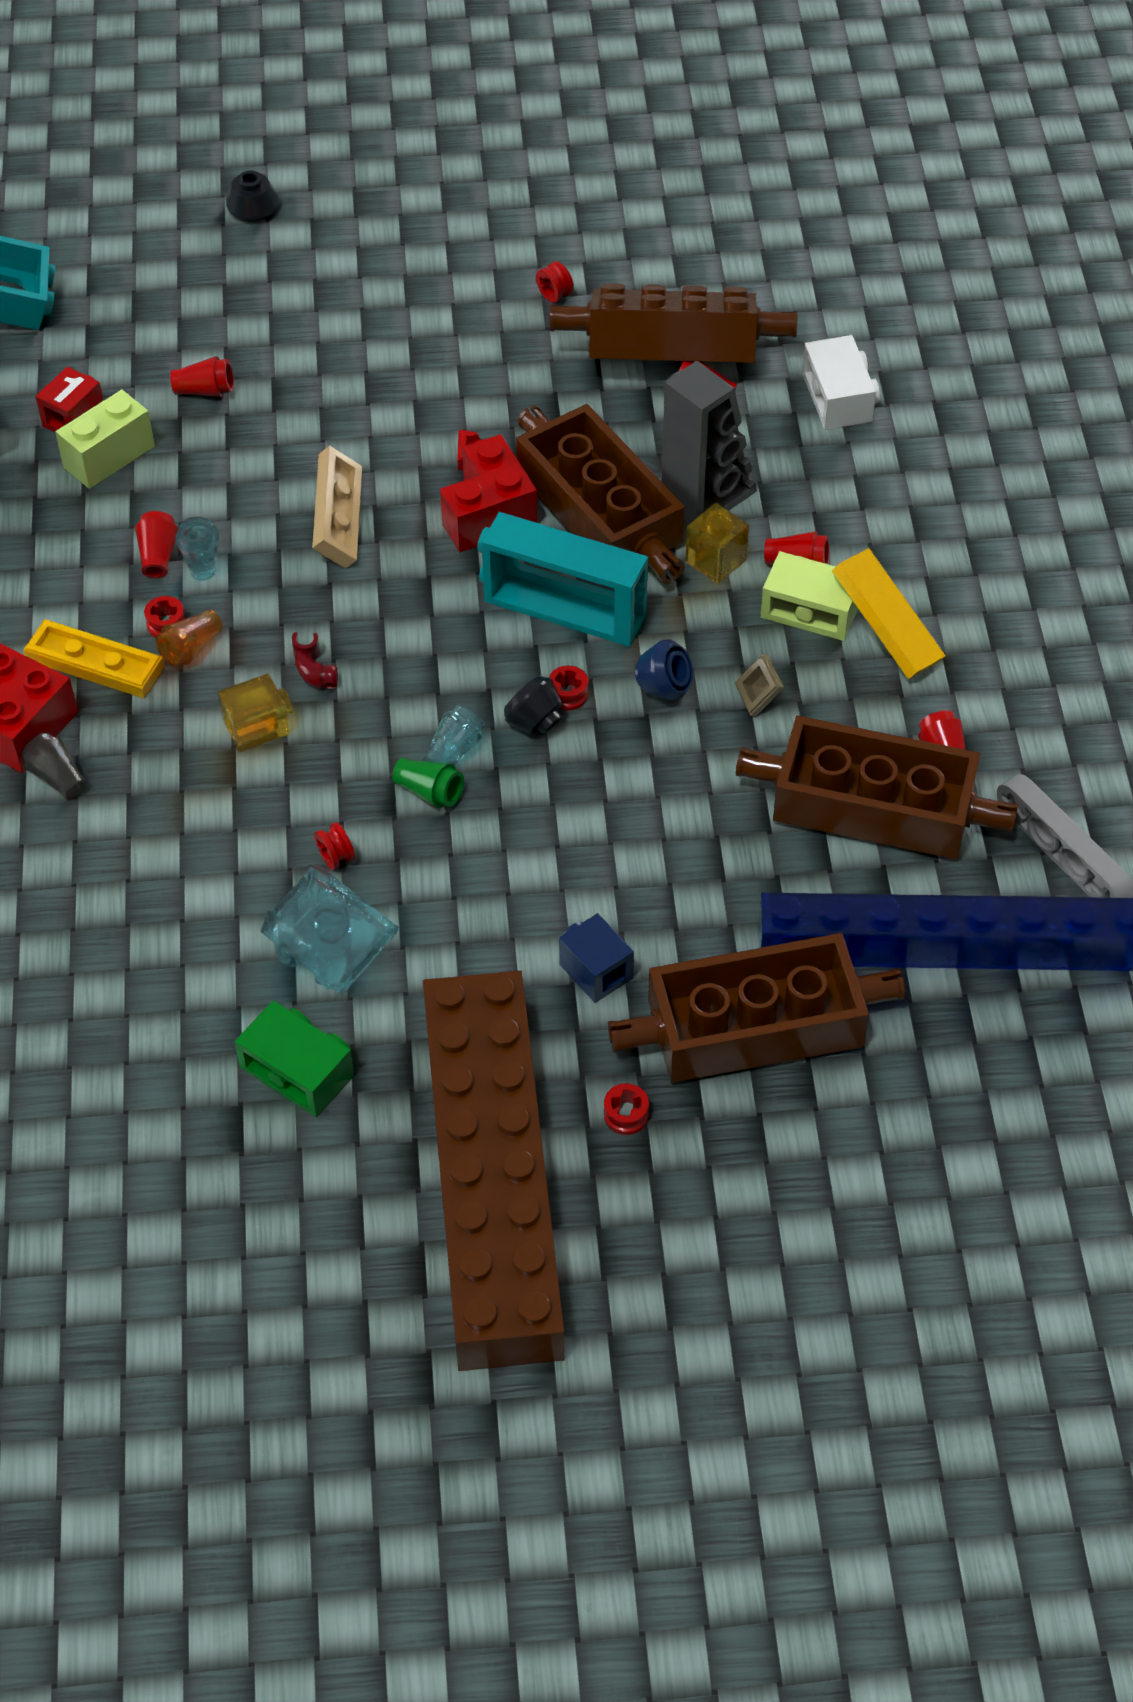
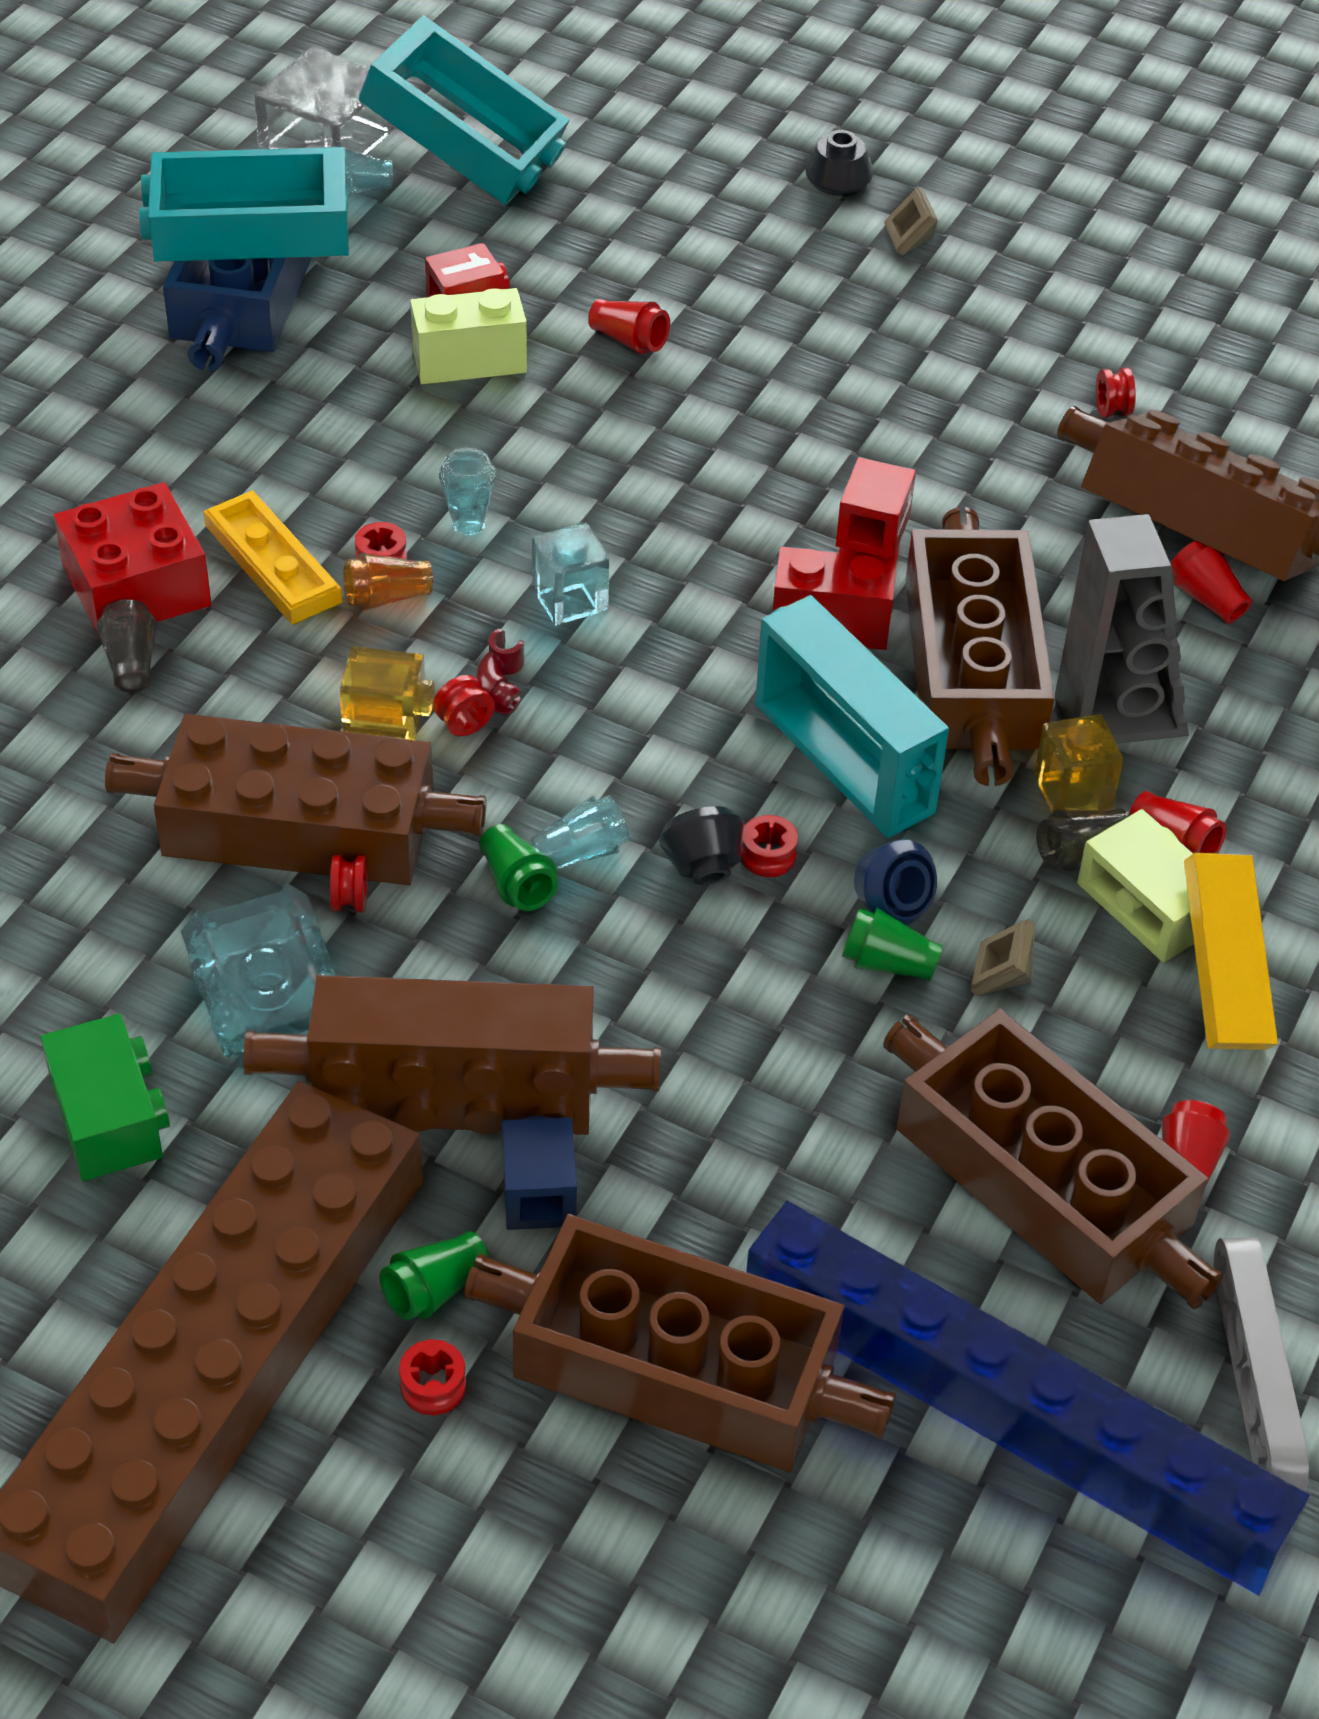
camera: 30 degrees right, 5 degrees down
red cone [135,511,179,579] -> none
tan plate [312,446,362,569] -> none
none -> reddish brown brick [105,713,487,885]
none -> reddish brown brick [243,975,661,1135]
none -> green cone [379,1231,490,1320]
none -> red bush [433,675,495,737]
none -> clear light blue brick [532,522,609,625]
none -> brick [836,457,916,560]
none -> green cone [841,907,943,982]
none -> dark tan slope [884,186,938,256]
none -> clear smoke cone [1036,808,1130,871]

